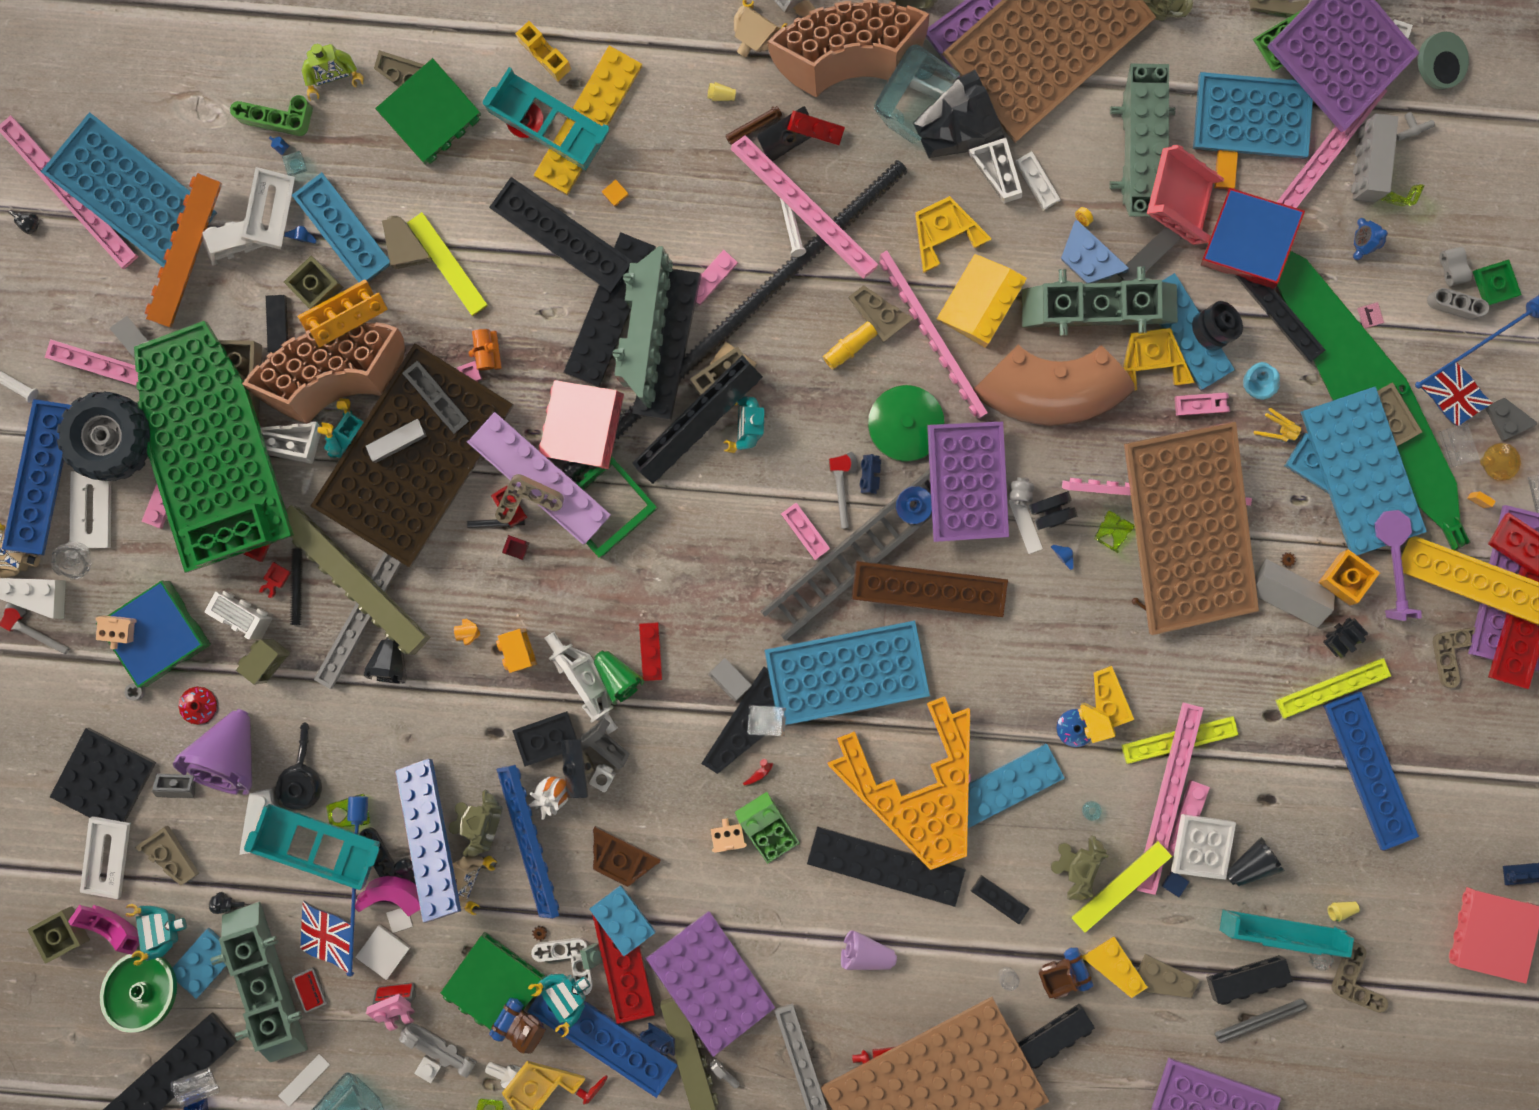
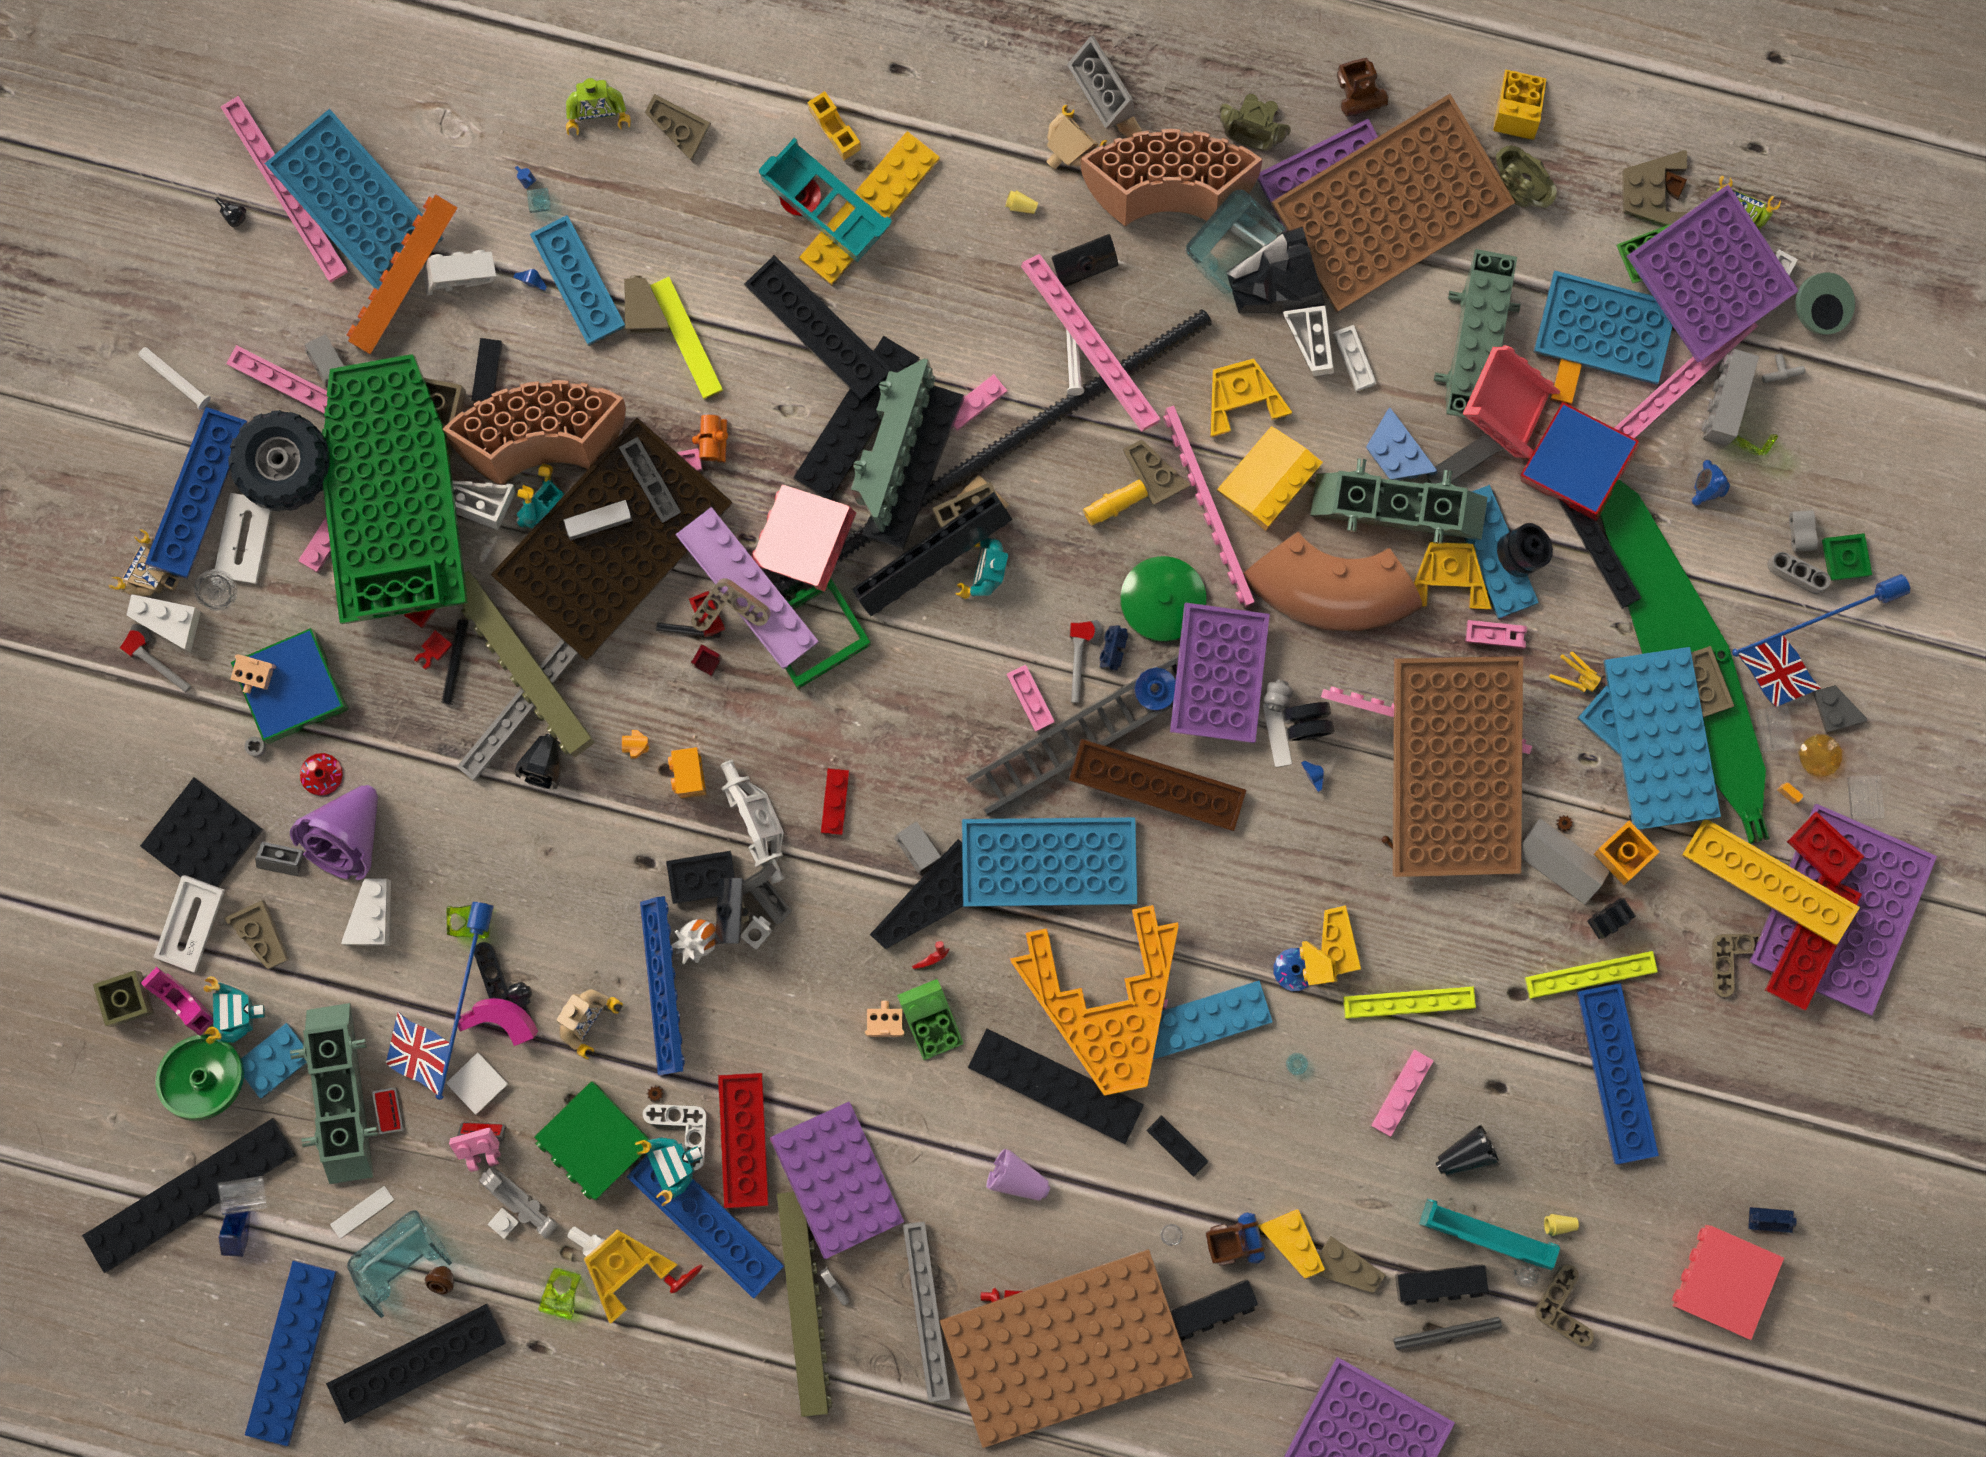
camera: 10 degrees right, 5 degrees down
wedge [205,590,273,640] -> none
black piece [209,892,245,914] -> none
bright green beam [230,95,313,136] -> none
olive brick [236,639,290,685] -> none
white piece [241,167,295,250] -> none
teal piece [244,804,381,890] -> none
black piece [275,722,322,810] -> none
olive brick [284,256,344,309] -> none
light orange fence [297,280,388,348] -> none
green panel [375,58,481,165] -> none
white sticker [386,908,413,933] -> none
plate [395,759,461,923] -> none
olive piece [449,790,503,857] -> none
reddish brown piece [489,997,546,1054] -> none
sand green plate [580,943,603,970] -> none
dark azure plate [589,885,656,956] -> none
reddish brown wing [593,826,661,887] -> none
green cone [594,650,645,705] -> none
light orange tile [601,179,629,207] -> none
dark blue hinge [639,1022,675,1056] -> none
reddish brown axle [726,106,782,145] -> none
clear plate [748,706,786,736] -> none
red plate [787,110,845,146] -> none
olive piece [1051,835,1109,900] -> none
neon yellow tile [1071,841,1172,933] -> none
yellow tile [1075,207,1094,227] -> none
clear neon green piece [1094,510,1135,553] -> none
bright pink plate [1136,702,1203,895] -> none
dark blue tile [1162,872,1189,897] -> none
white plate [1171,814,1236,880] -> none
medium azure piece [1243,362,1280,400] -> none
clear pink sticker [1357,302,1384,329] -> none
medium lavender piece [1374,510,1422,621] -> none

